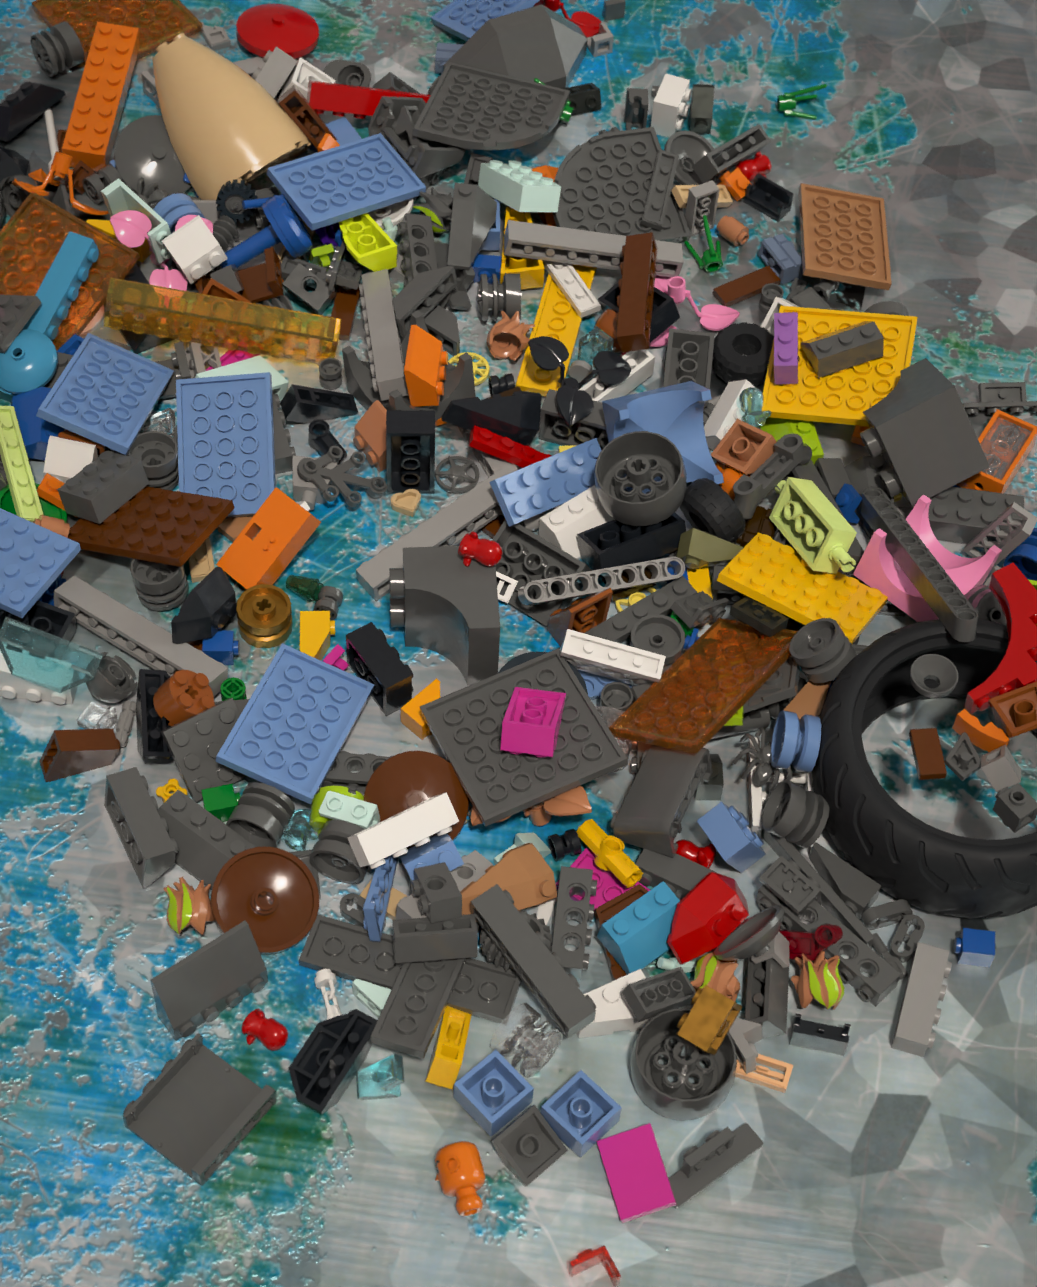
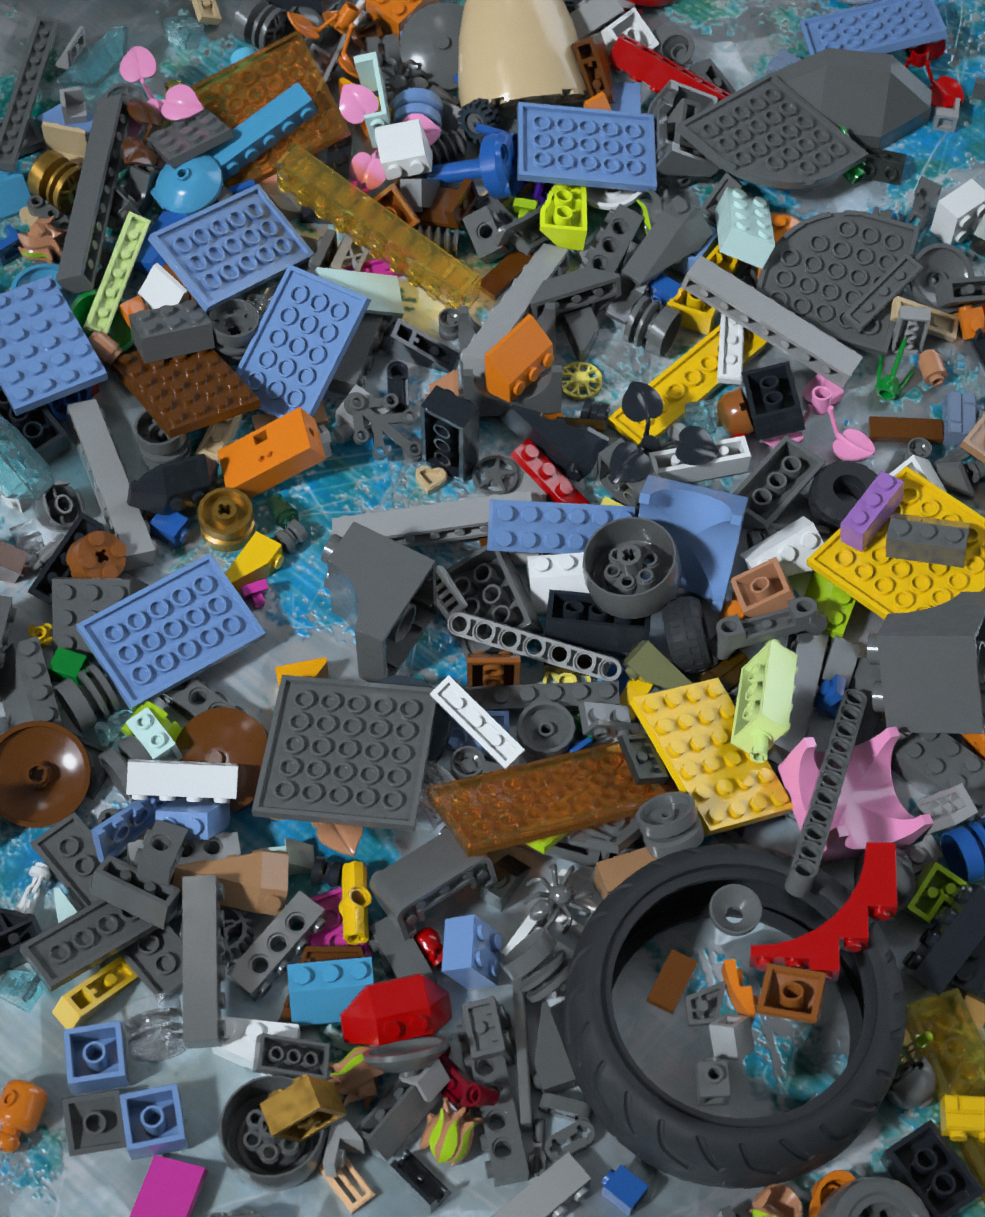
camera: 35 degrees right, 5 degrees up
green wheel [220,677,247,701] -> none
black brick [346,622,413,716] -> none
light aqua bar [382,217,398,241] -> none
red animal [458,532,502,567] -> none
nougat hair [487,311,535,361] -> none
dark pink slope [501,687,566,758] -> none
reddish brown brick [614,232,658,352] -> none
clear light blue animal [739,387,771,427] -> none
medium blue wheel [770,710,821,773] -> none

